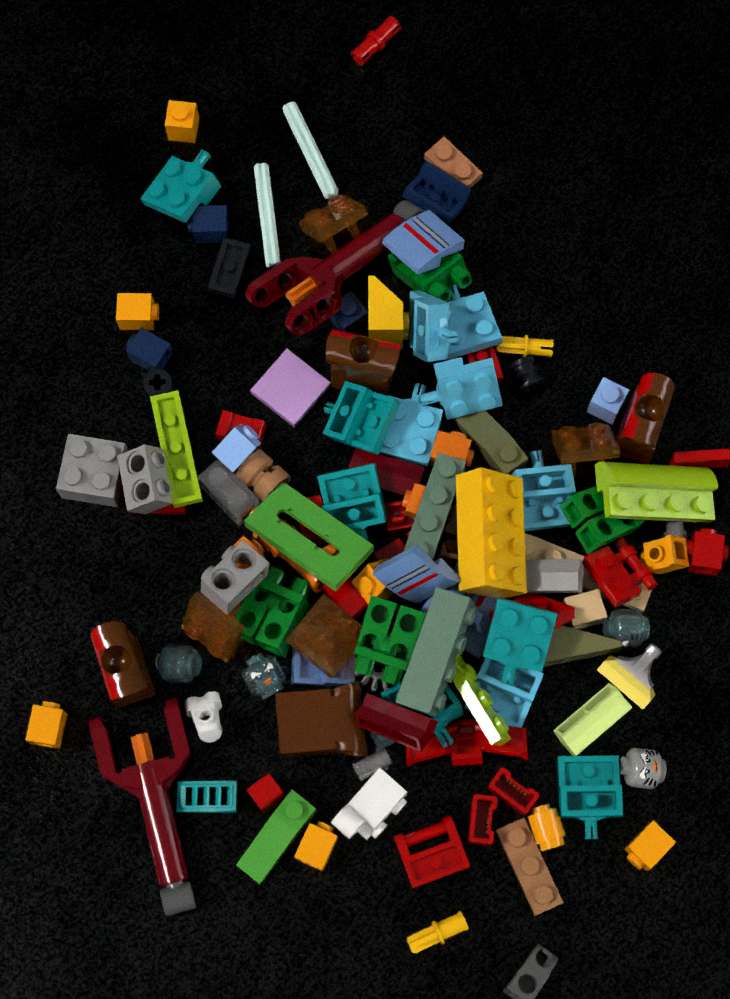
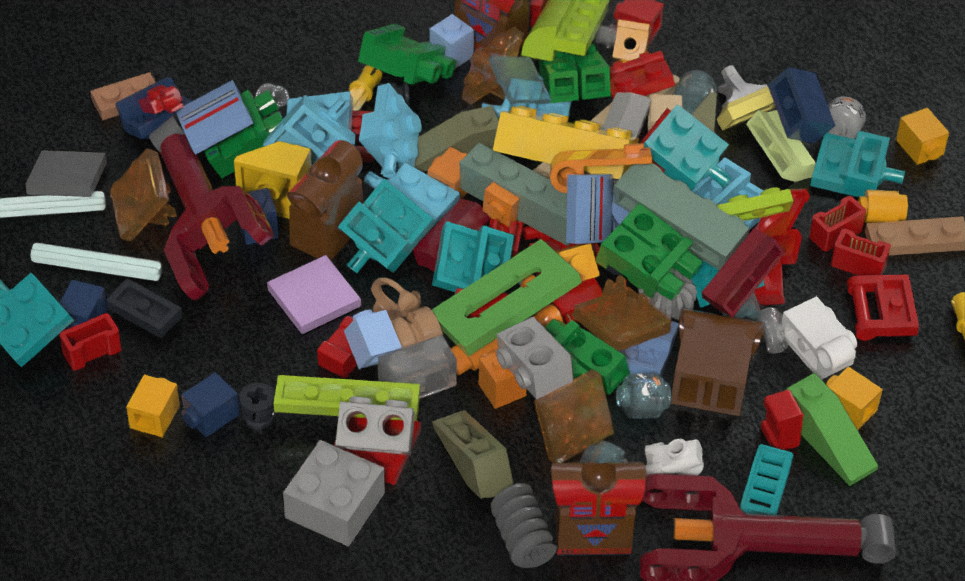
camera: 75 degrees left, 25 degrees down
none -> dark grey tile [25,151,107,197]
none -> red piece [59,313,122,371]
none -> red plate [139,85,184,114]
none -> clear pin [256,84,289,107]
none -> green hips [358,24,456,85]
none -> medium nougat piece [371,277,421,320]
none -> olive slope [432,410,513,499]
none -> clear light blue piece [488,56,552,104]
none -> dark grey piece [491,483,557,568]
none -> orange door [550,144,652,193]
none -> dark blue brick [768,67,836,143]

